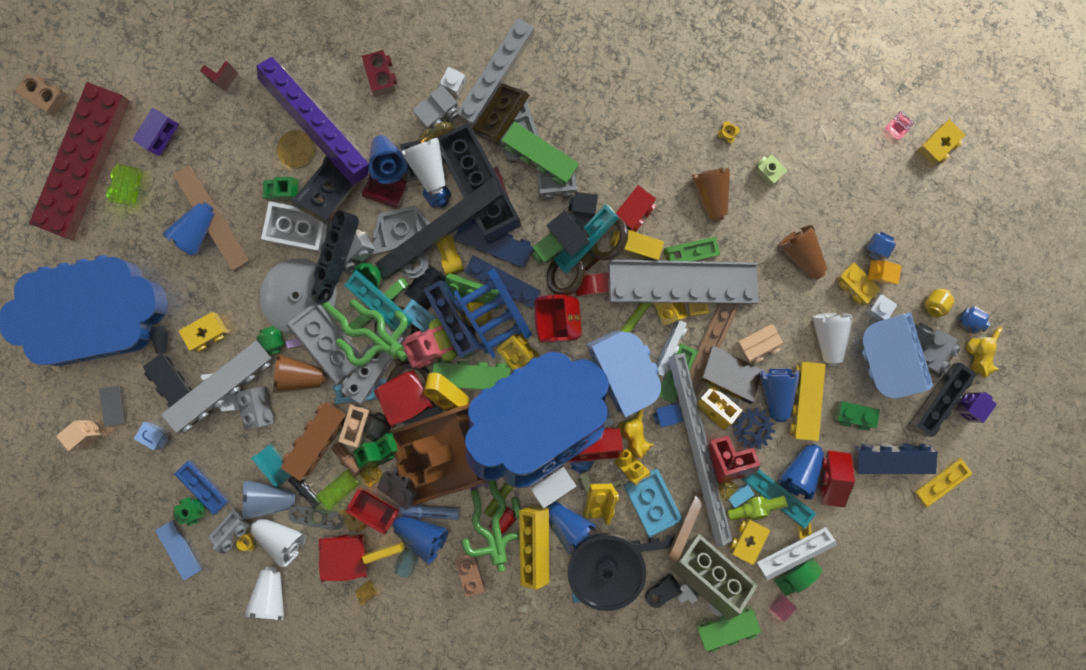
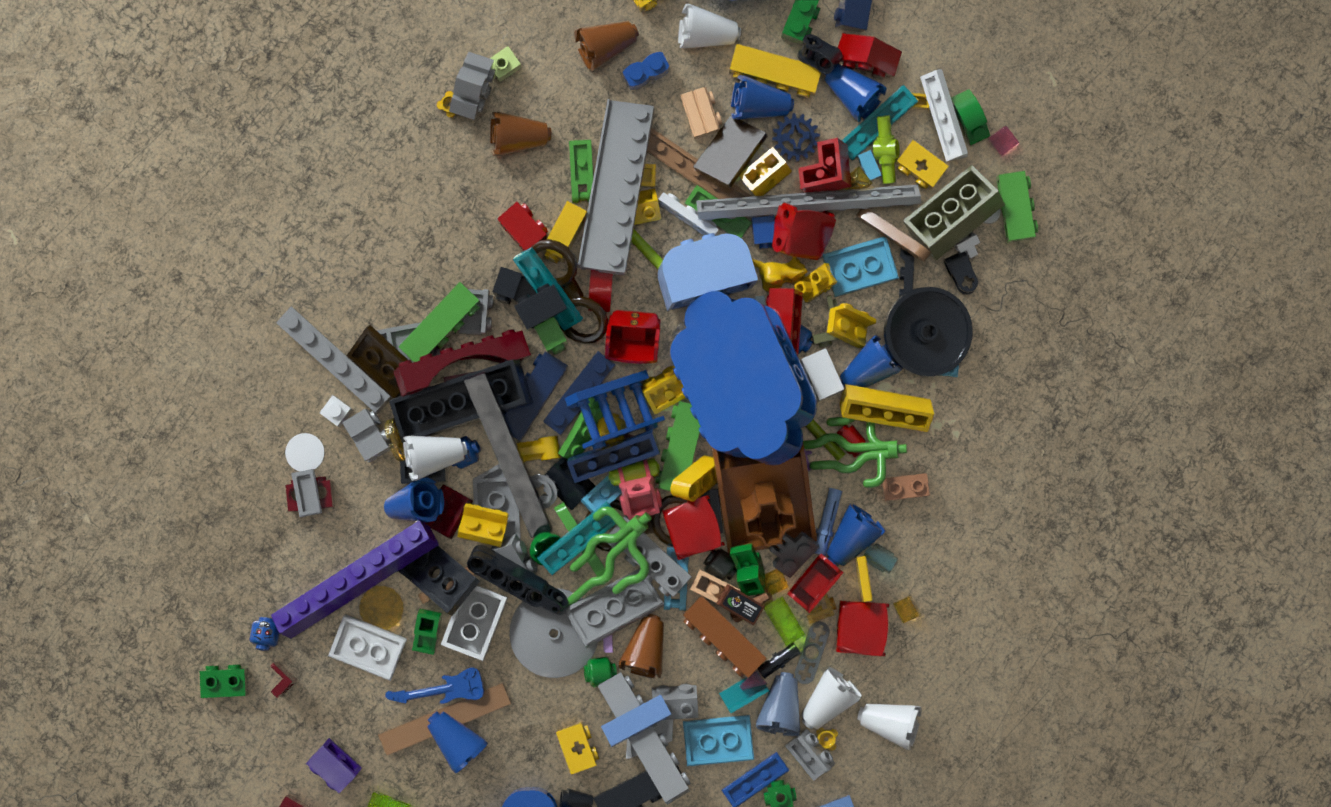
camera: 75 degrees left, 0 degrees up
none -> green brick [199,664,249,698]
none -> blue head [249,617,280,651]
none -> white sticker [285,433,324,471]
none -> light grey tile [291,469,323,517]
none -> white tile [328,614,407,681]
none -> blue piece [385,667,484,704]
none -> dark red arch [394,329,531,397]
none -> light grey brick [449,52,495,120]
none -> yellow bracket [457,503,509,547]
none -> medium blue tile [601,695,672,747]
none -> blue brick [623,52,669,90]
none -> medium azure tile [683,715,754,766]
none -> tile [716,584,765,626]
none -> clear pink slope [740,672,767,691]
none -> red piece [772,203,836,260]
none -> black piece [797,34,843,74]

